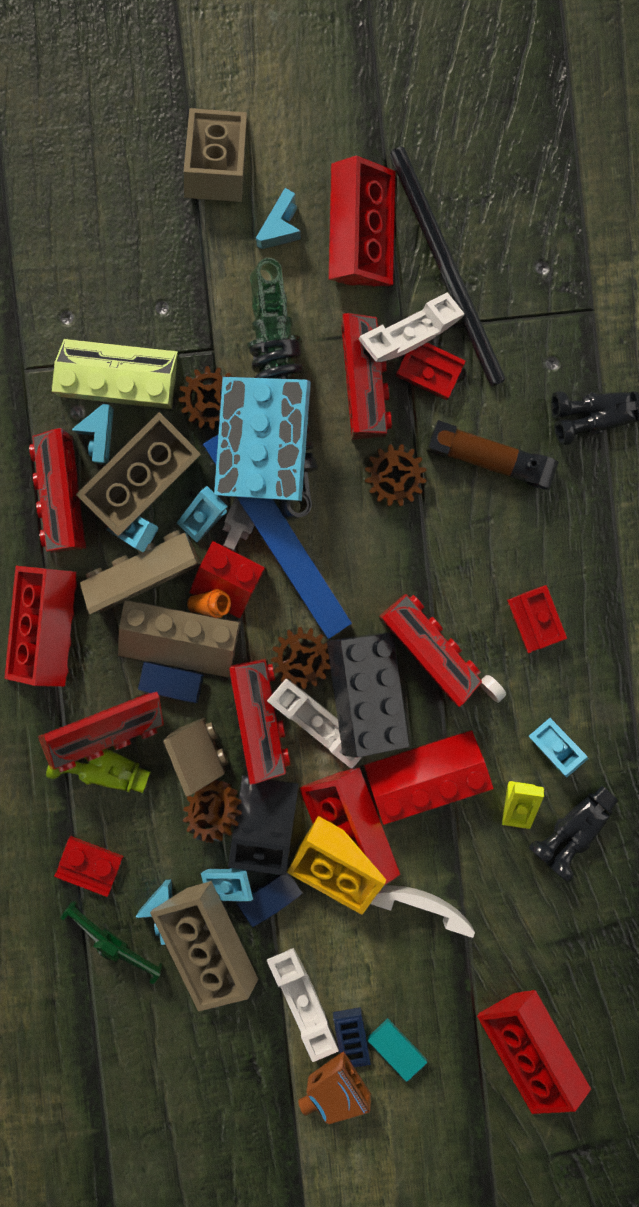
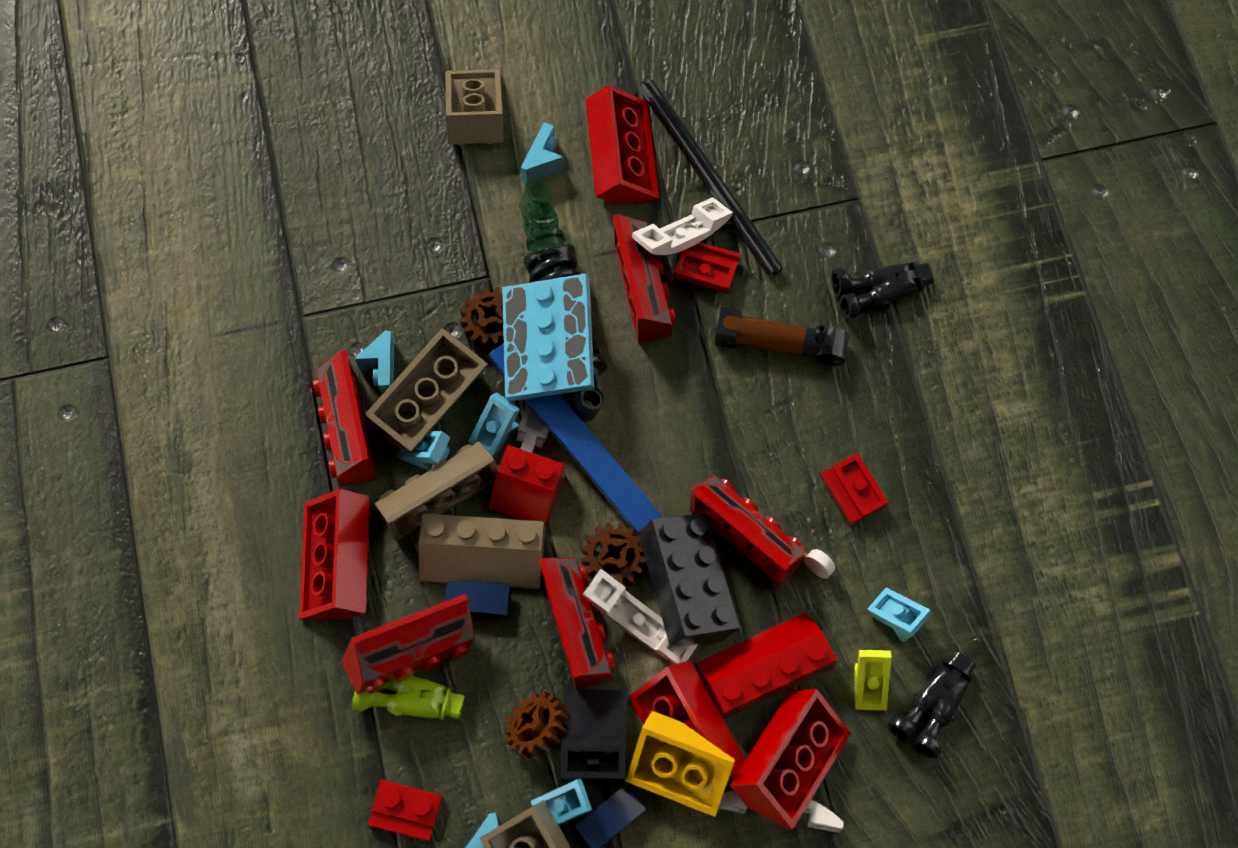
camera: 10 degrees left, 20 degrees down
yellowish green slope [52,339,178,409] -> none
dark tan slope [163,718,229,797] -> none
orange cone [187,589,231,618] -> none
reddish brown gear [365,444,427,507] -> none
none -> red slope [730,689,851,830]

